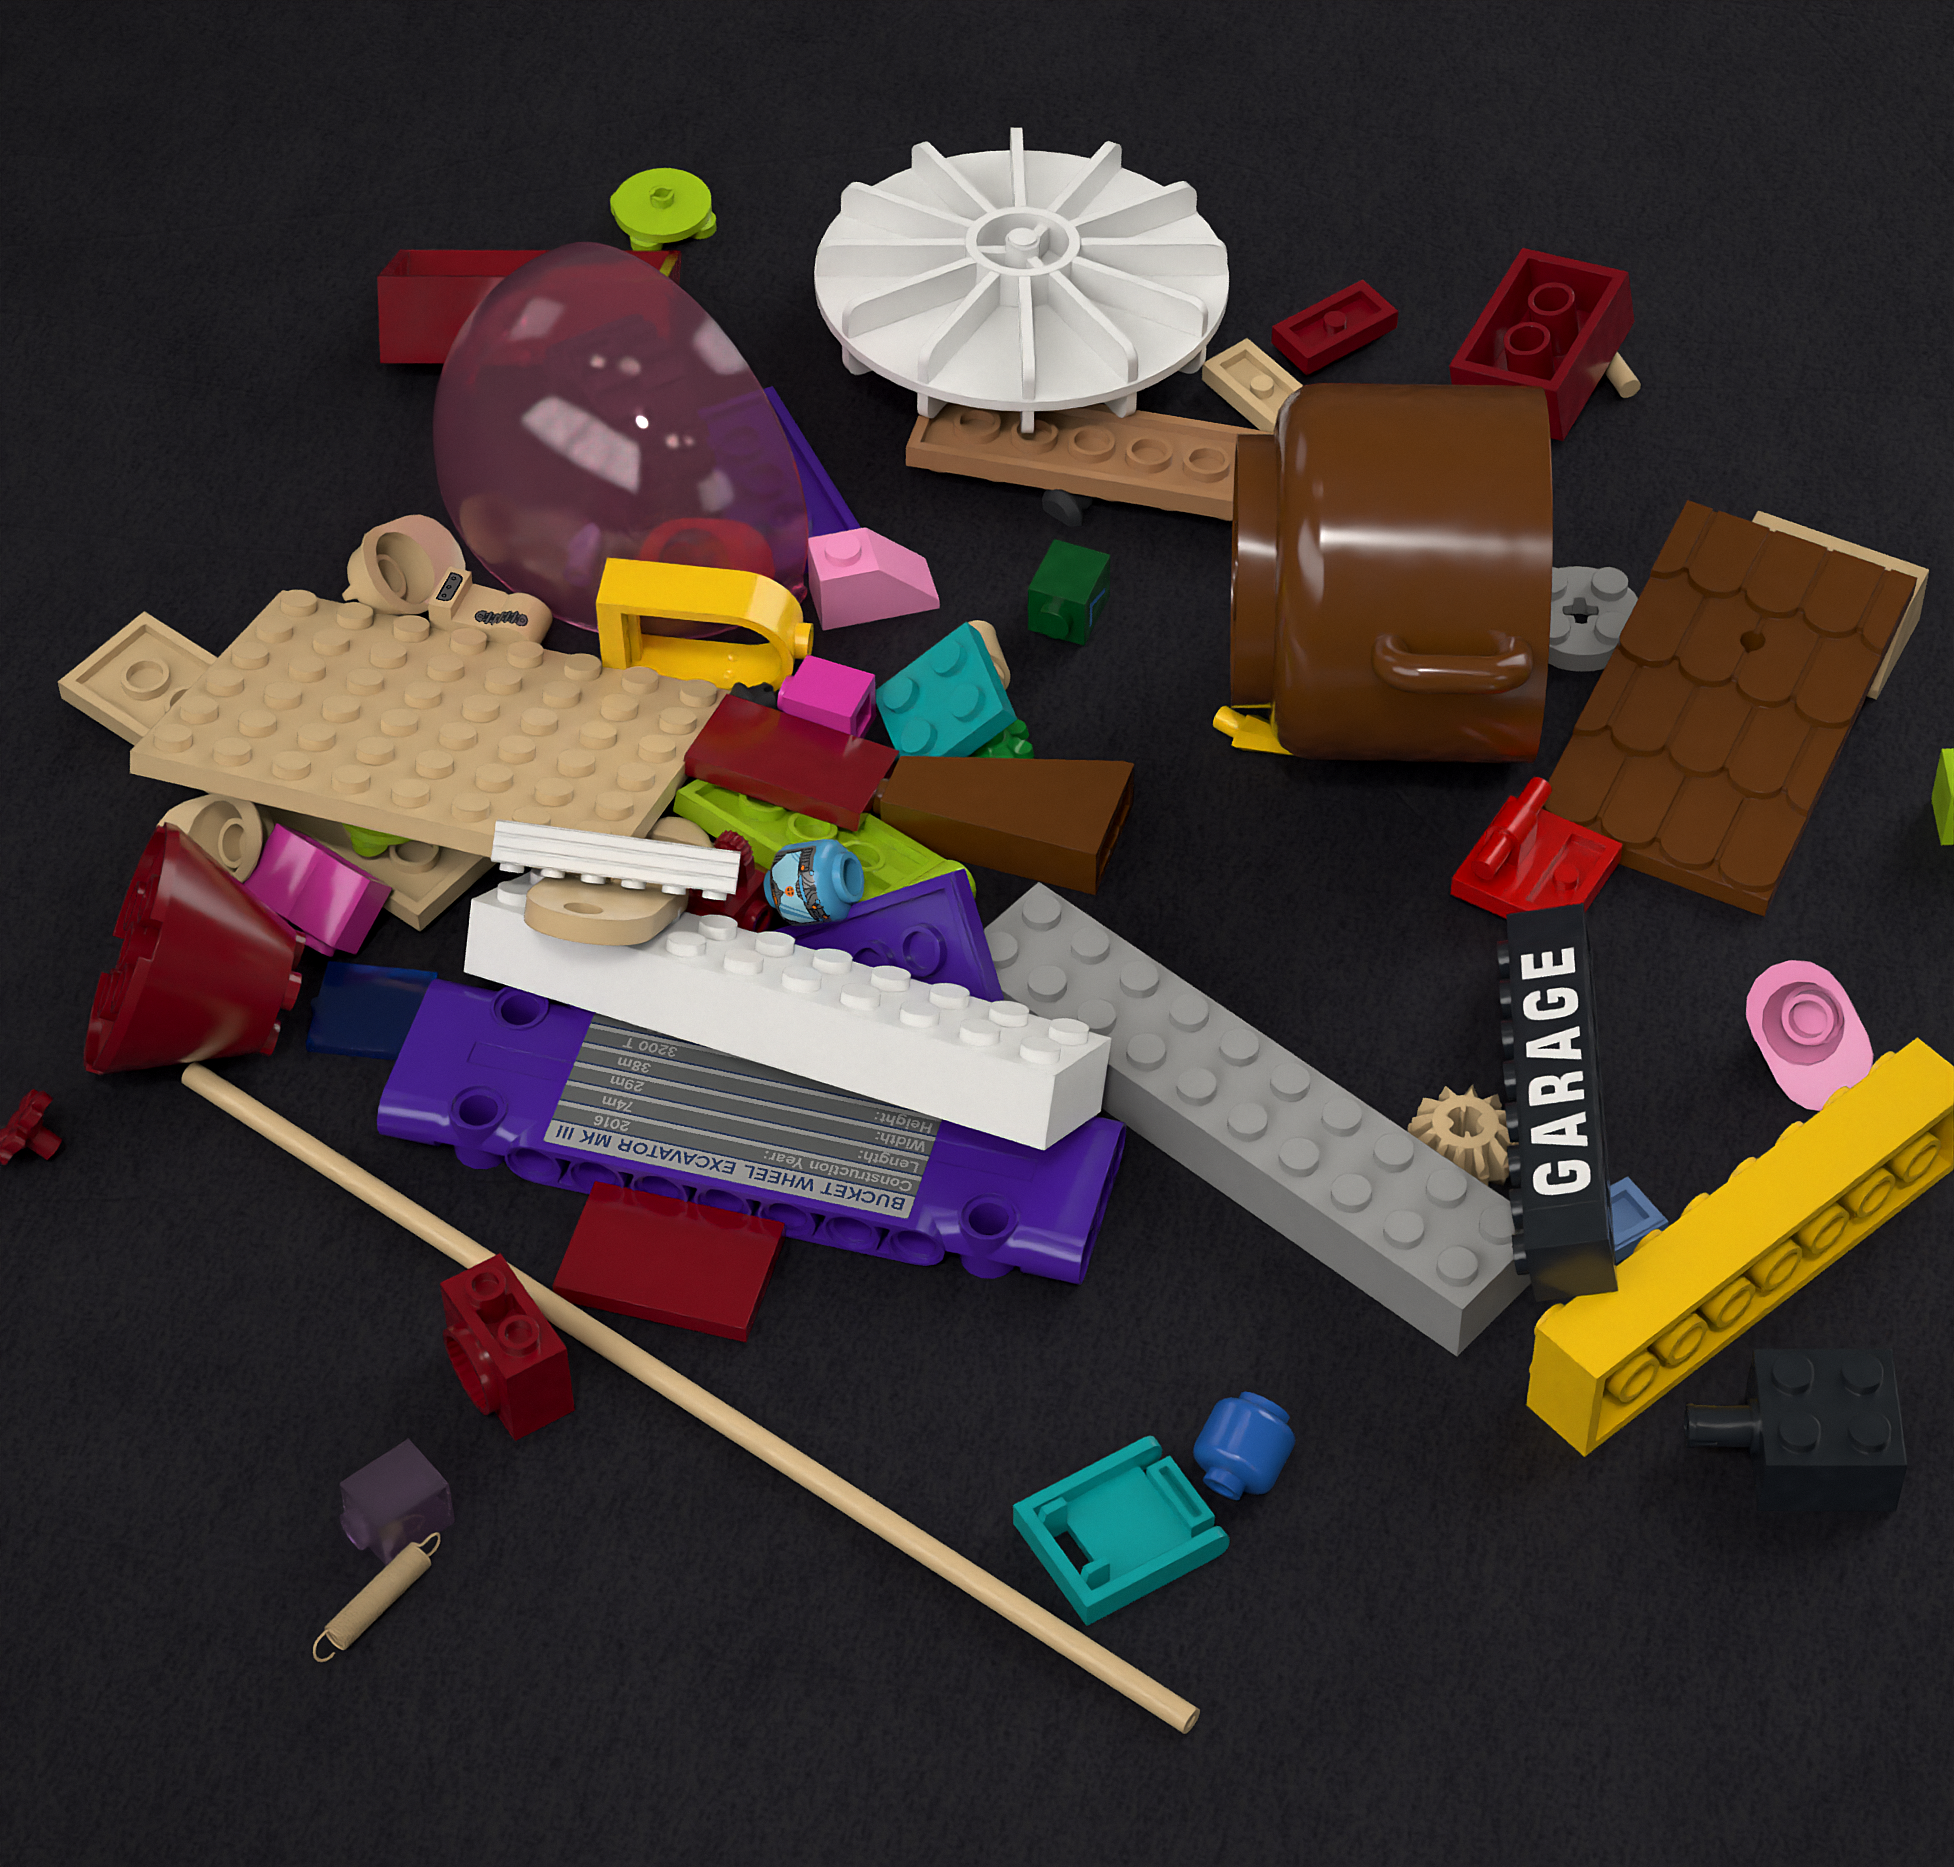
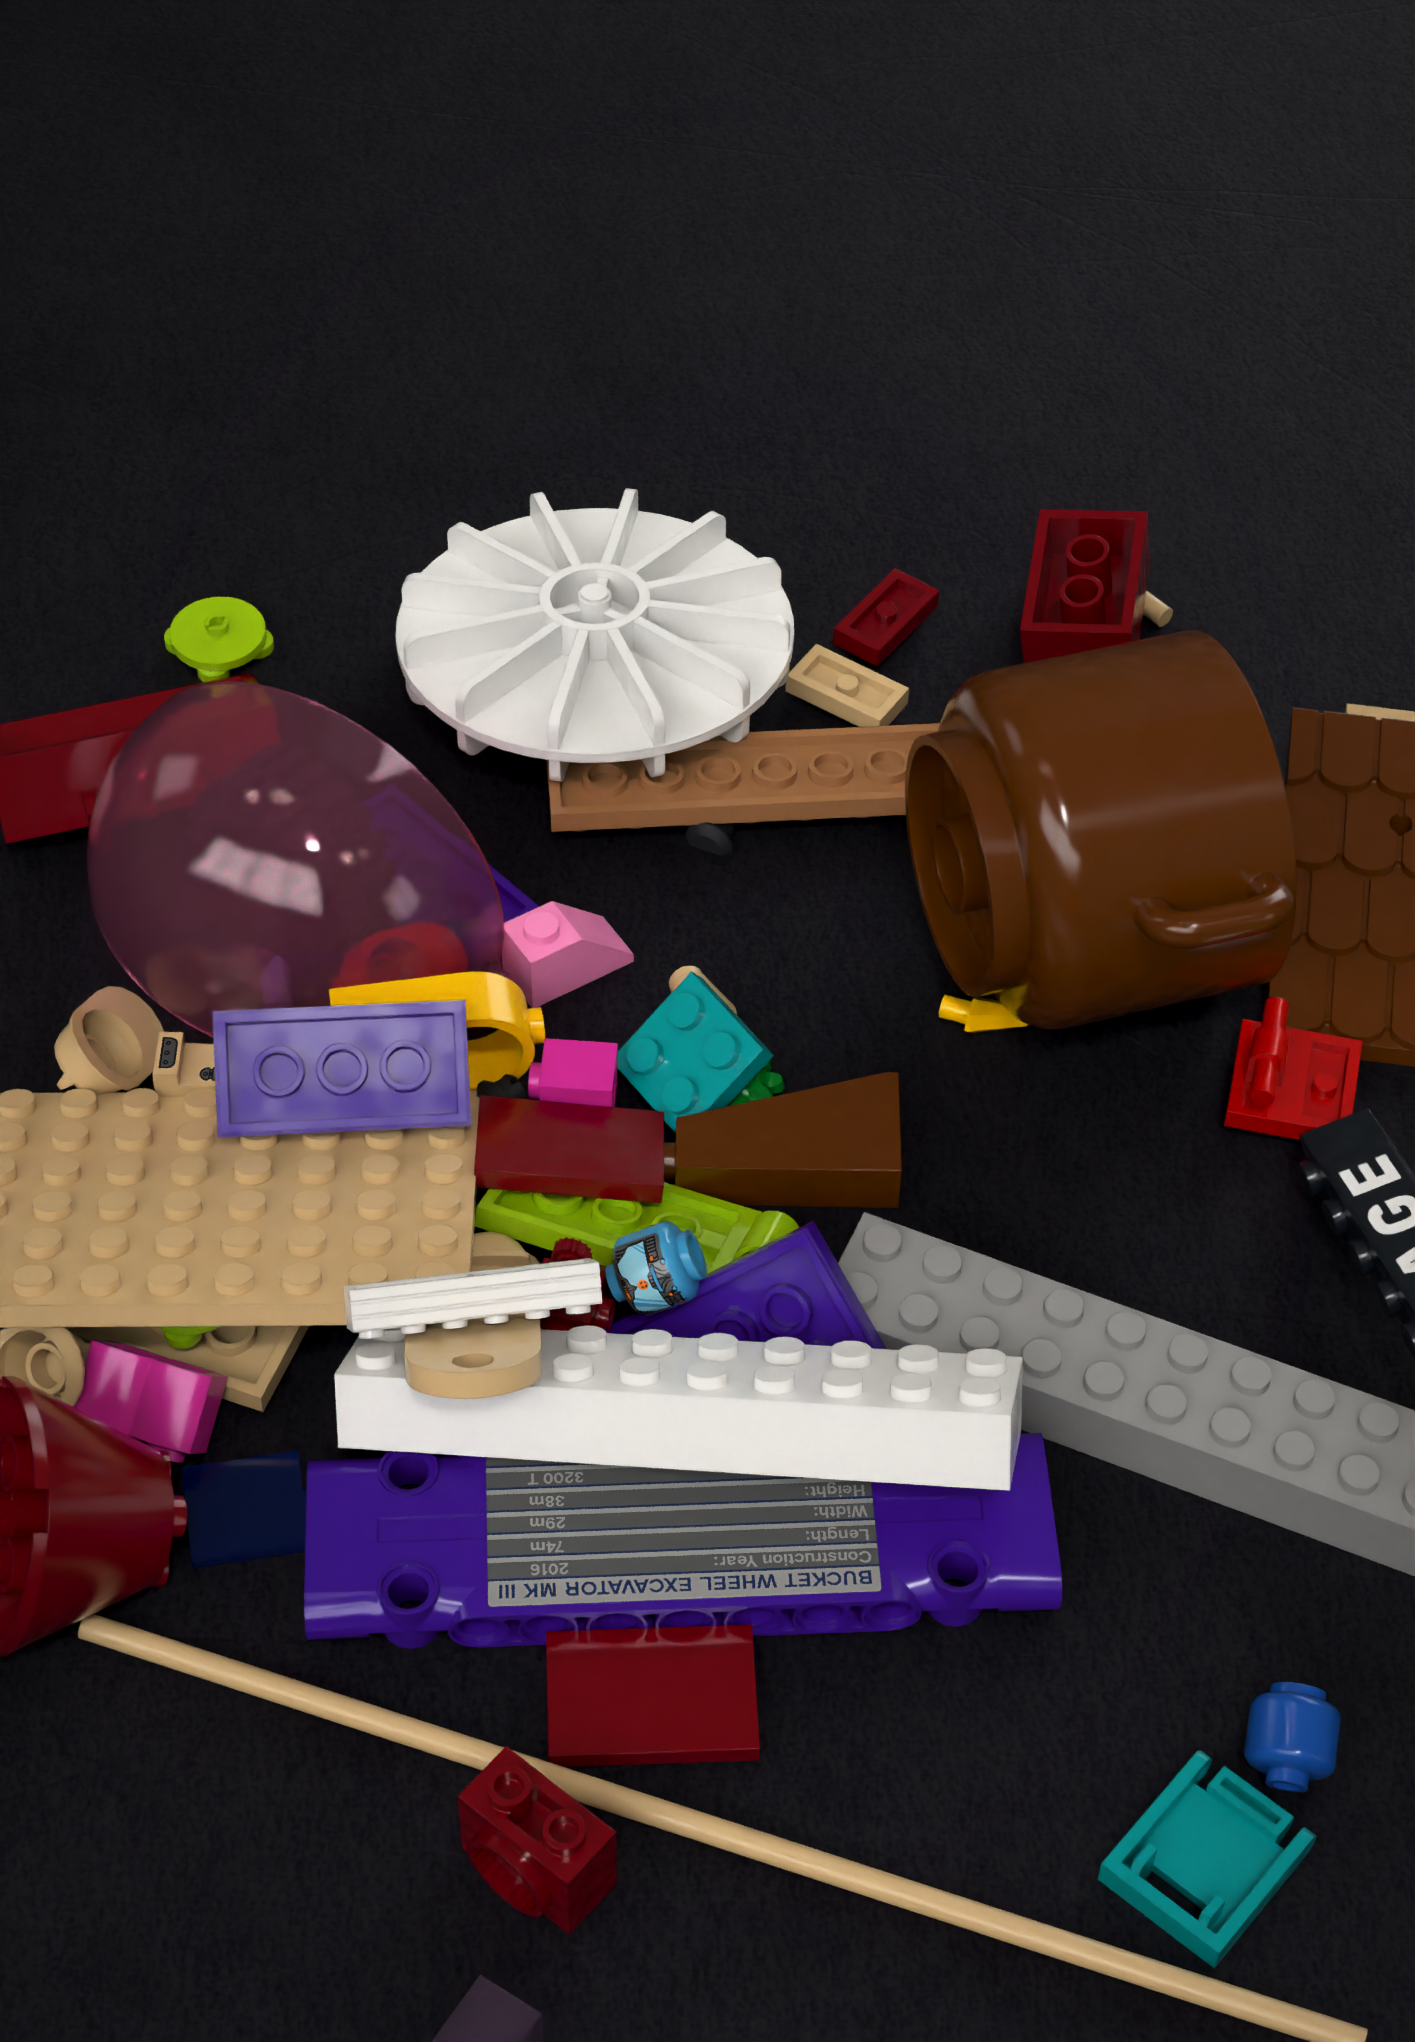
camera: 20 degrees left, 0 degrees up
dark green brick [1028,539,1110,646] -> none
tan gear [1408,1084,1519,1186] -> none
none -> dark purple tile [212,1000,471,1138]

